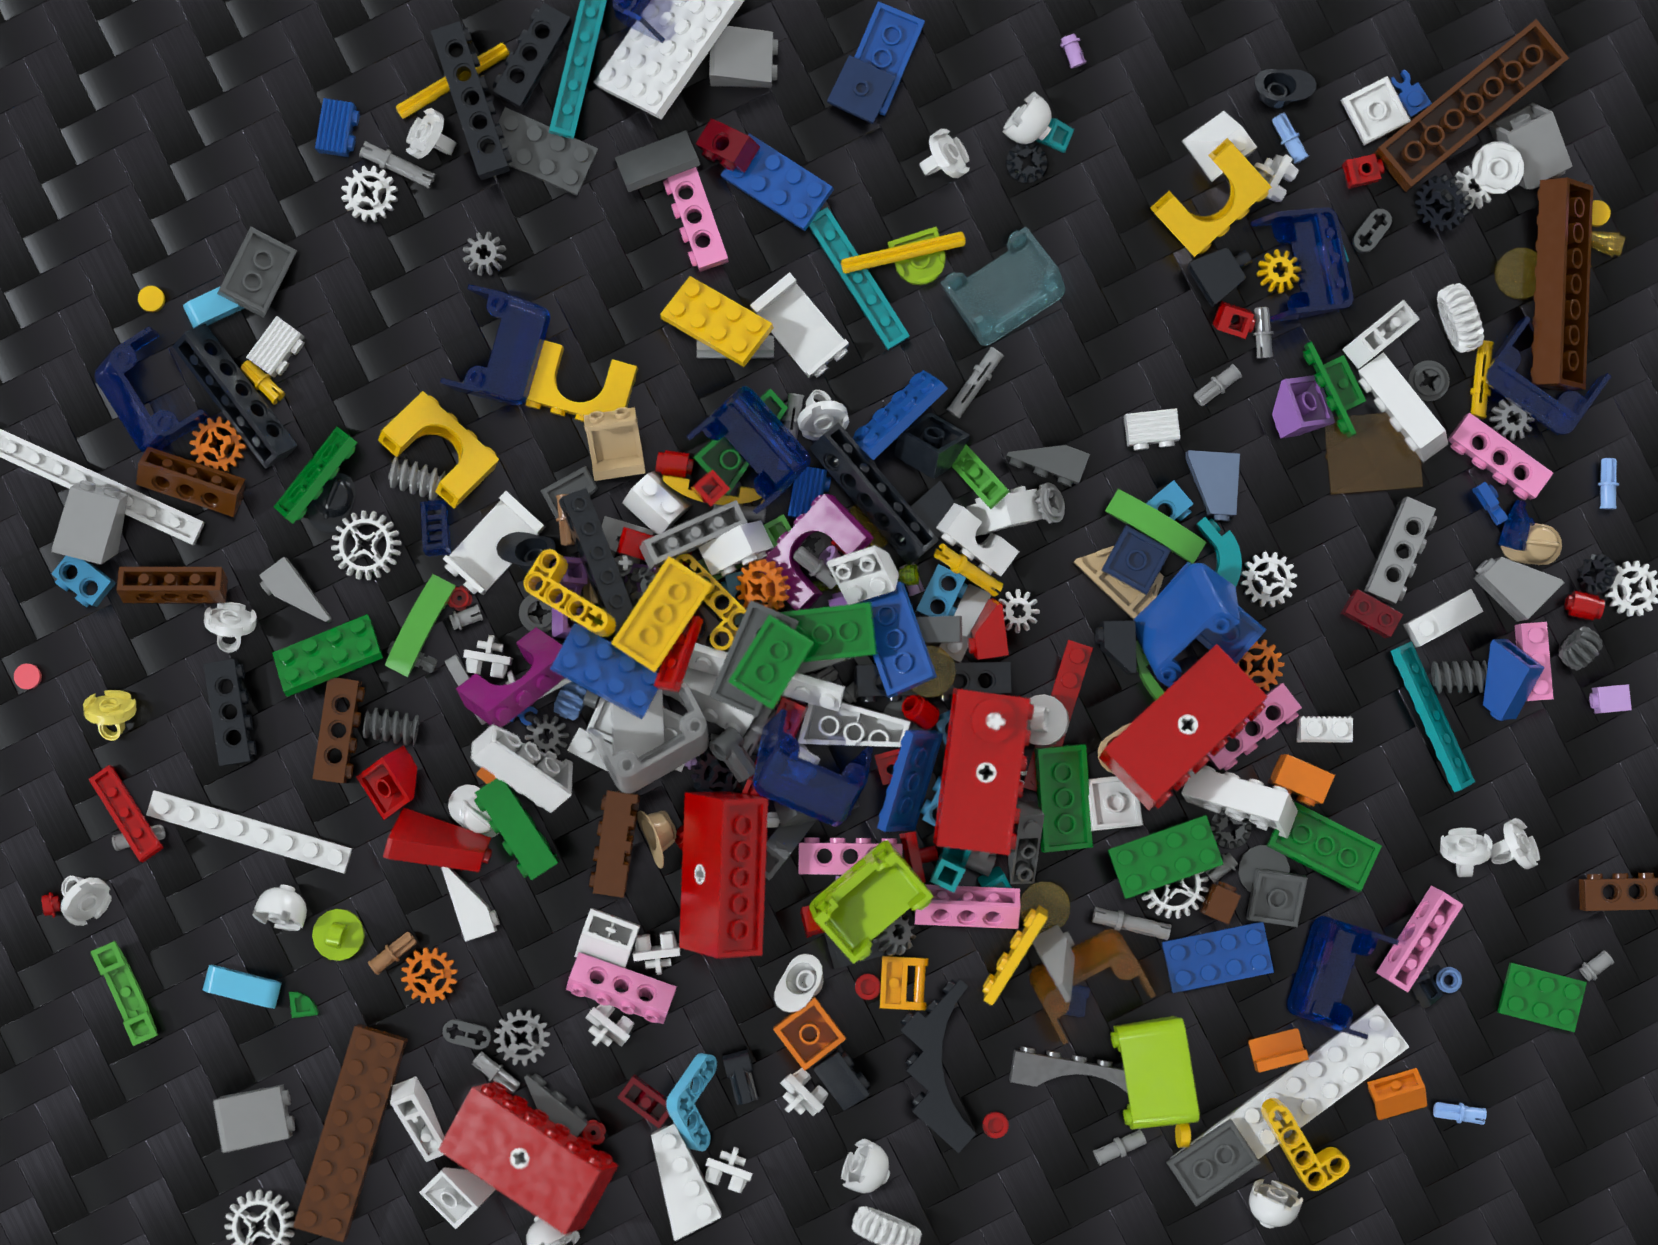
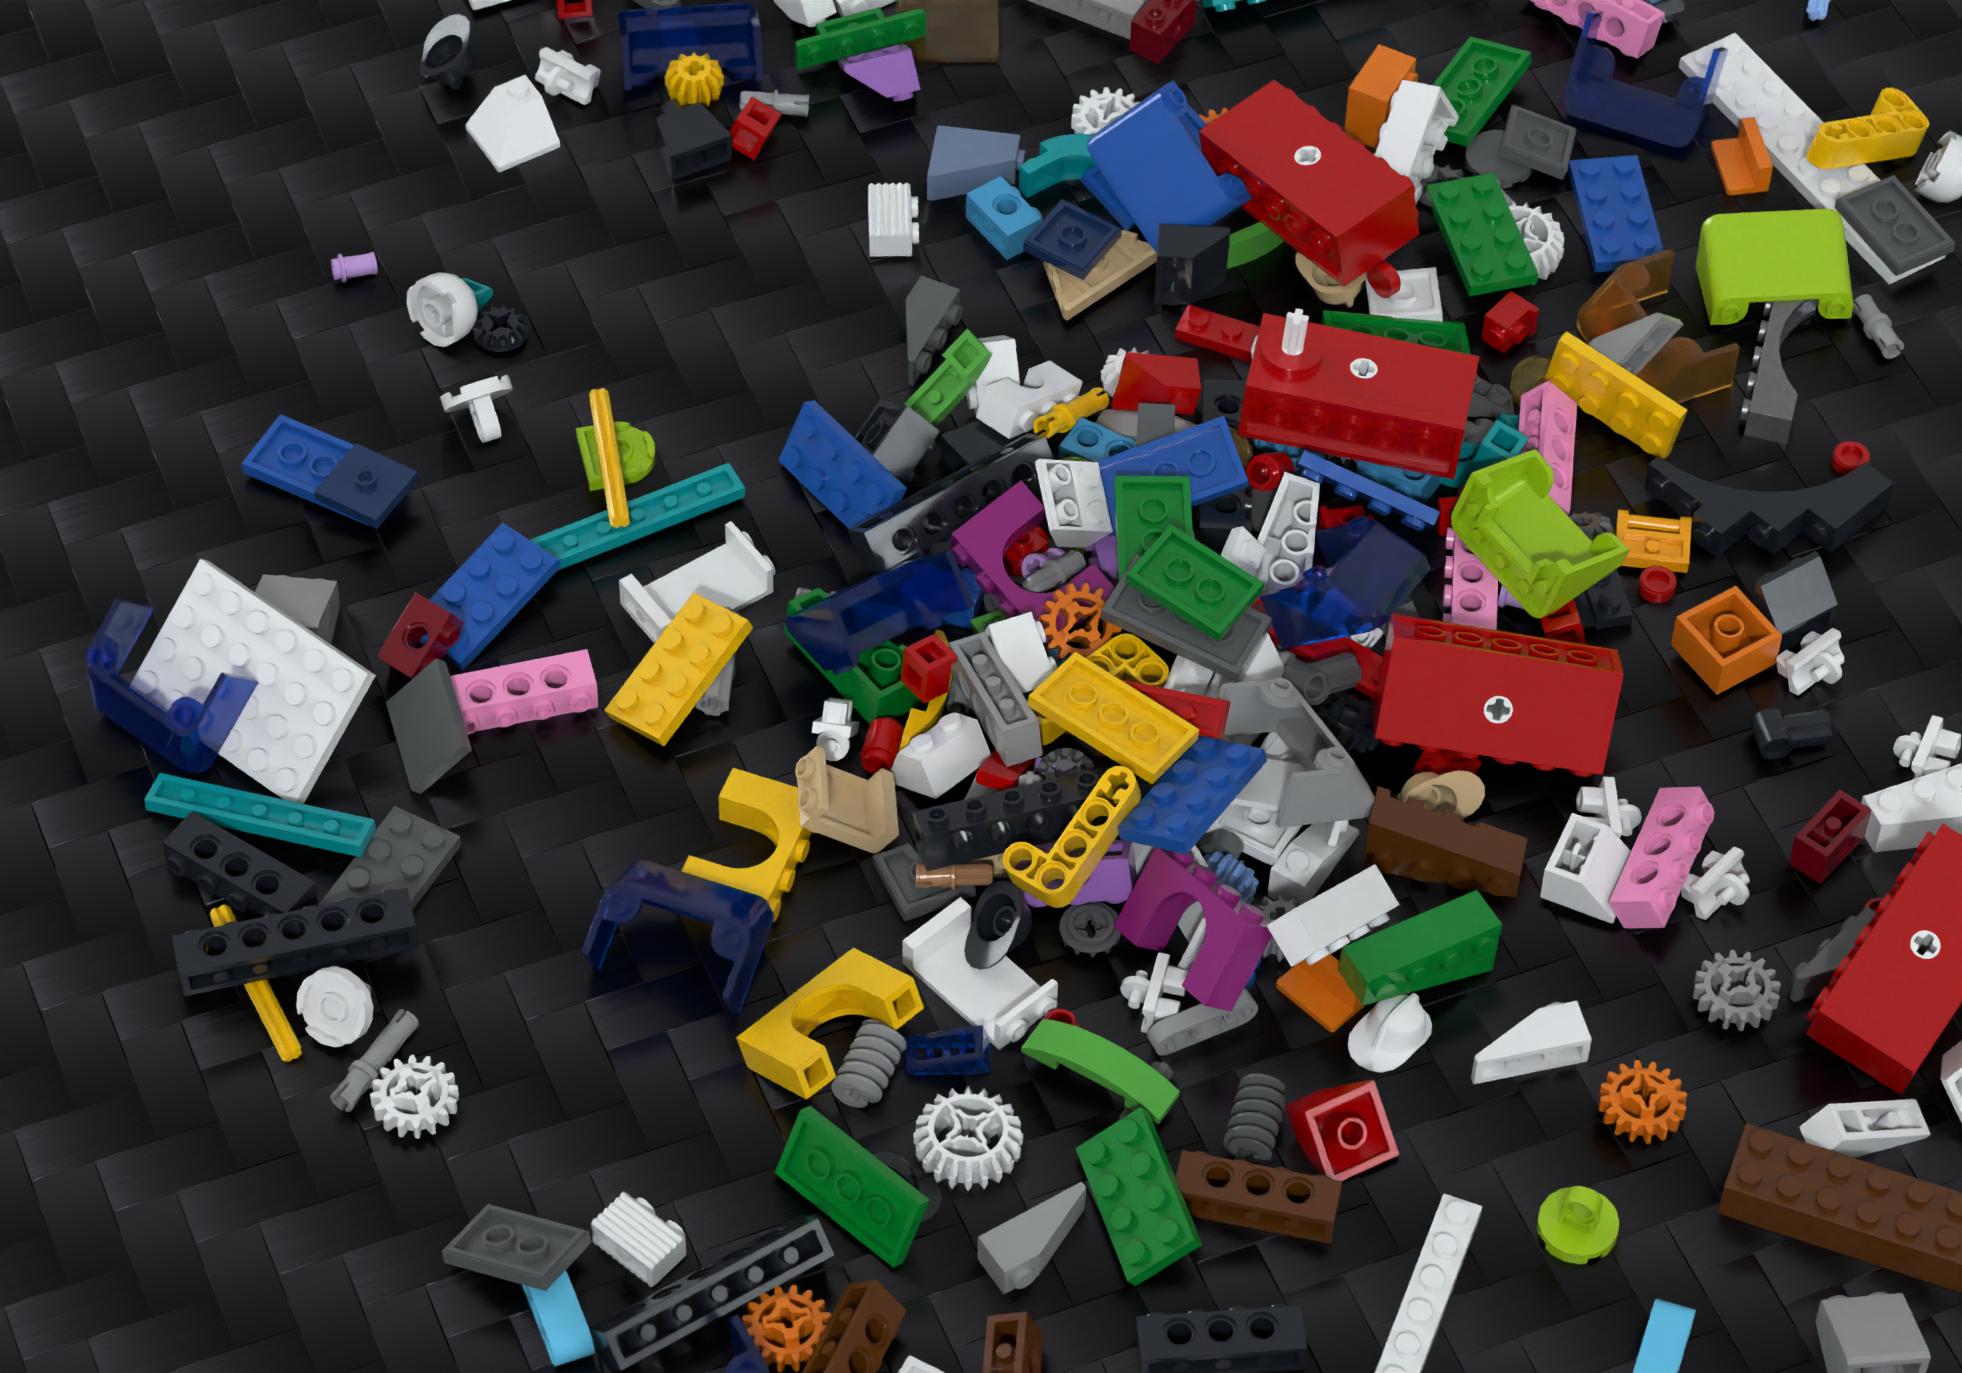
camera: 80 degrees left, 35 degrees down
white tile [204,602,257,653] -> none
yellow axle [240,360,285,405] -> none
white cylinder [253,885,307,931] -> none
green tile [289,992,319,1018] -> none
blue brick [315,98,360,157] -> none
medium nougat axle [368,932,417,975] -> none
red slope [383,807,493,872] -> none
dark grey beam [442,1019,492,1049] -> none
light grey pin [449,604,483,630] -> none
light grey gear [463,232,506,276] -> none
light grey axle [472,1052,520,1094] -> none
medium azure beam [666,1053,717,1151] -> none
white piece [774,954,824,1012] -> none
white tile [797,390,849,440] -> none
white cylinder [841,1139,890,1193] -> none
clear light blue windscreen [940,227,1065,346] -> none
light grey pin [946,347,1004,419] -> none
light grey gear [1035,483,1065,524] -> none
light grey pin [1092,907,1171,940] -> none
bright green slope [1105,489,1206,564] -> none
yellow arch [1151,138,1272,257] -> none
yellow tile [1175,1123,1191,1148] -> none
light grey axle [1194,364,1242,406] -> none
reddish brown brick [1198,881,1241,924] -> none
light blue axle [1272,113,1309,164] -> none
white brick [1297,716,1353,743] -> none
orange panel [1367,1068,1427,1120] -> none
none -> white hips [812,698,859,761]
none -> red tile [1367,261,1401,299]
none -> red brick [1481,291,1539,353]

